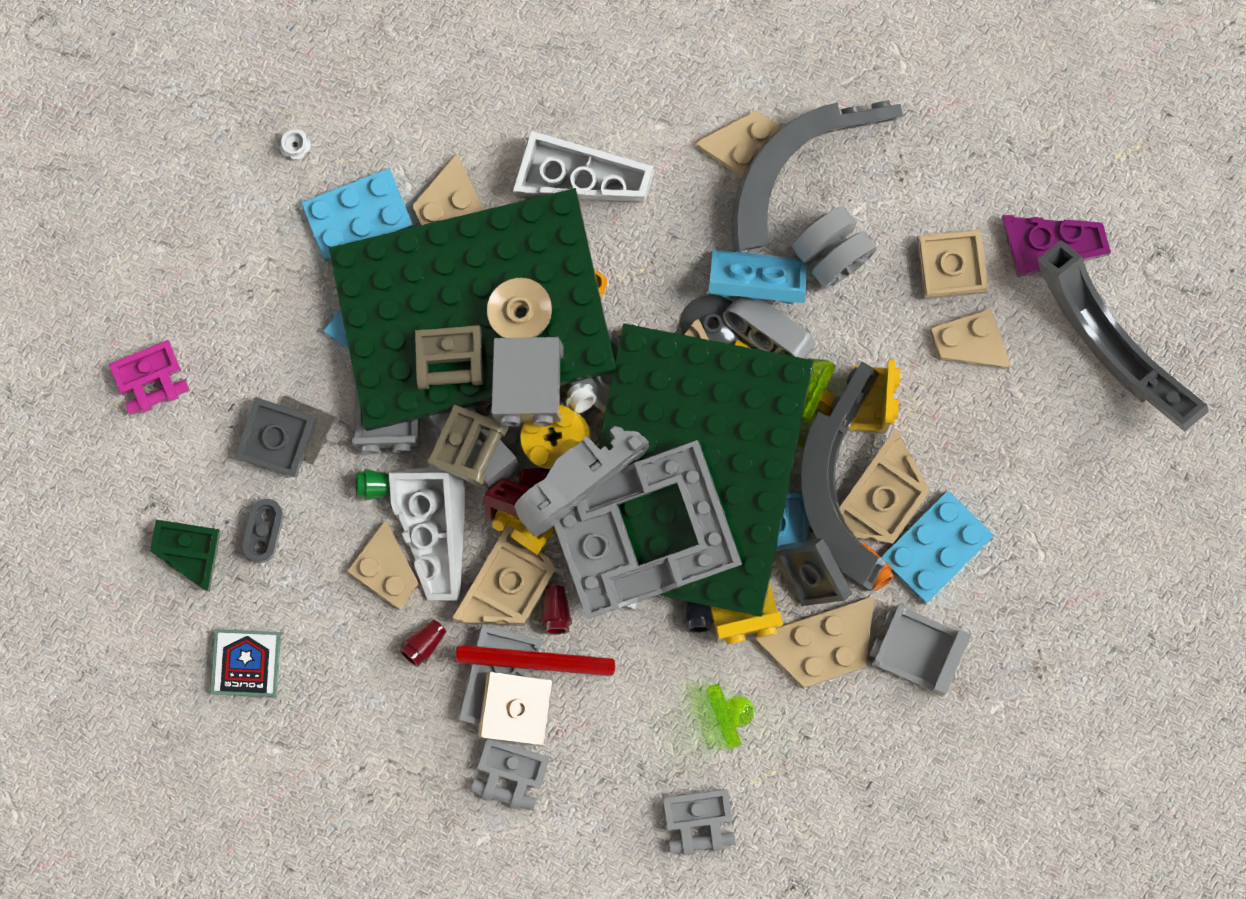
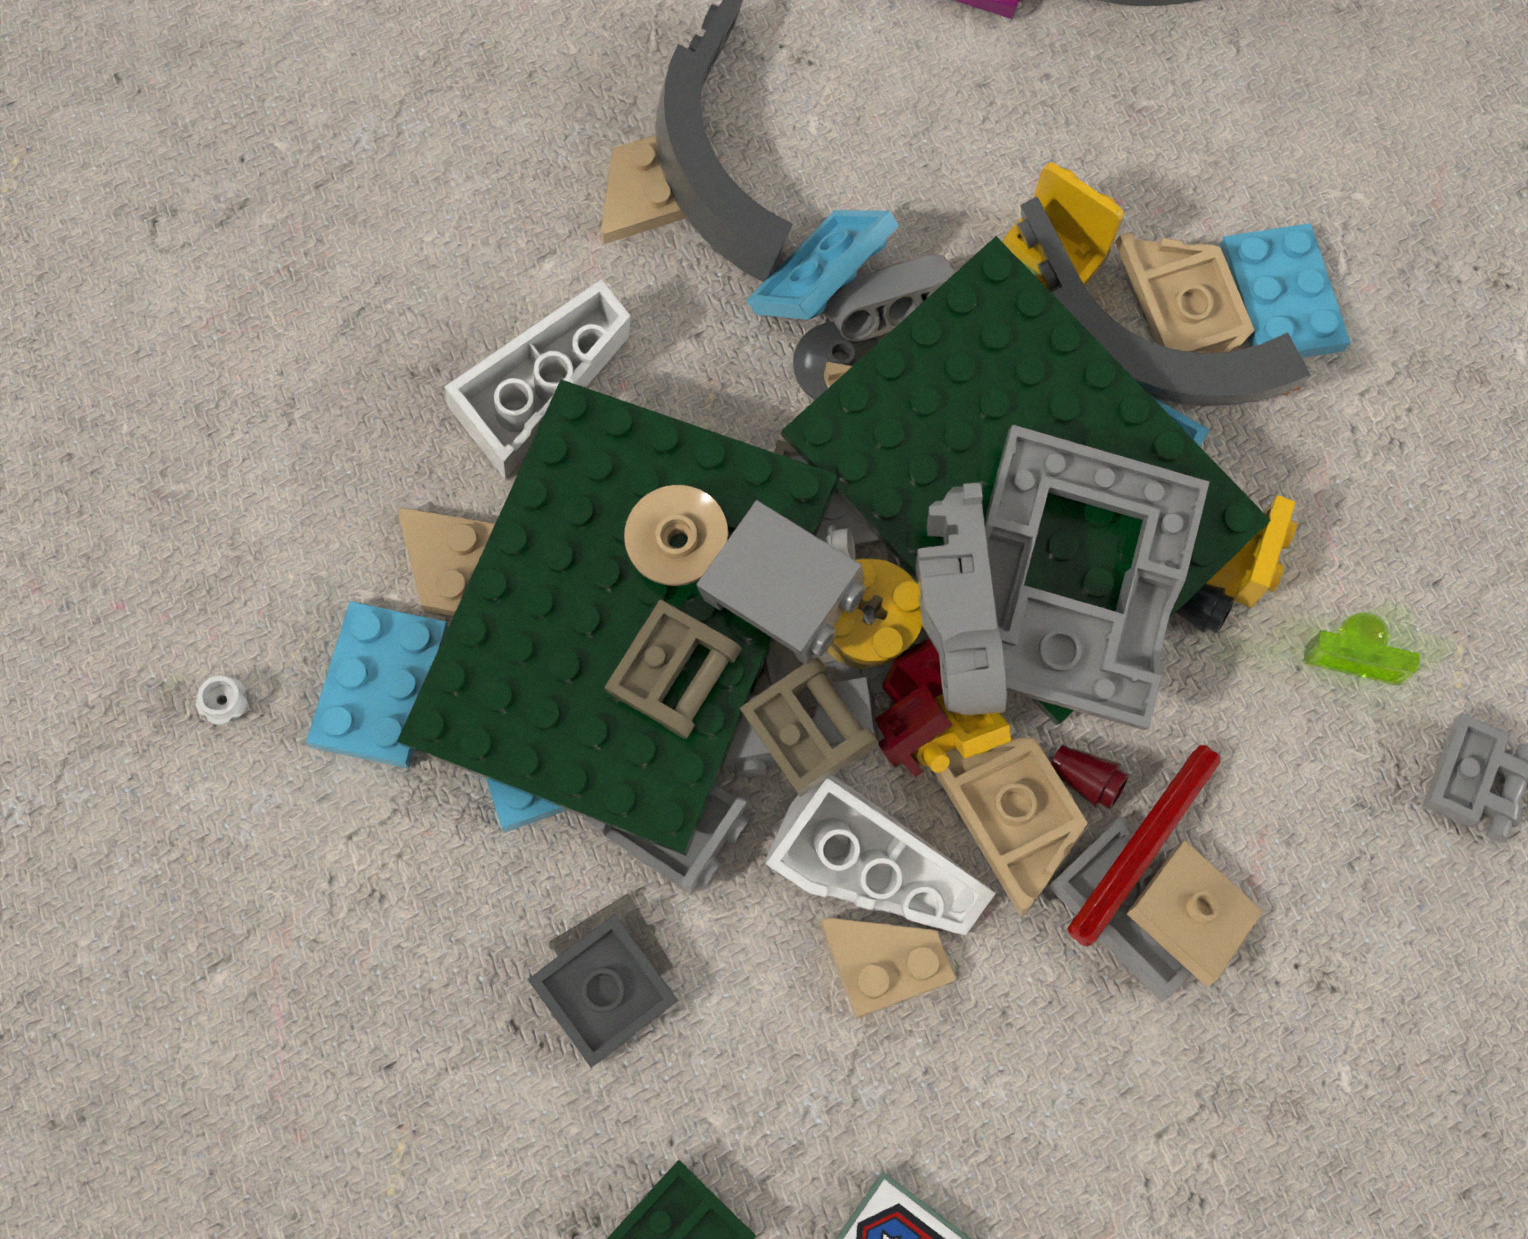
camera: 60 degrees left, 10 degrees down
dark pink plate [109,340,190,415] -> none
dark grey plate [242,498,284,563] -> none
green cone [356,469,390,501] -> none
dark red cone [399,619,447,667] -> none
light grey plate [471,738,550,811] -> none
tan wing [755,597,874,689] -> none
dark grey plate [775,538,852,606] -> none
light grey wheel [791,206,877,290] -> none
light grey panel [869,603,972,697] -> none
tan plate [917,229,989,299] -> none
tan wing [930,309,1011,369] -> none

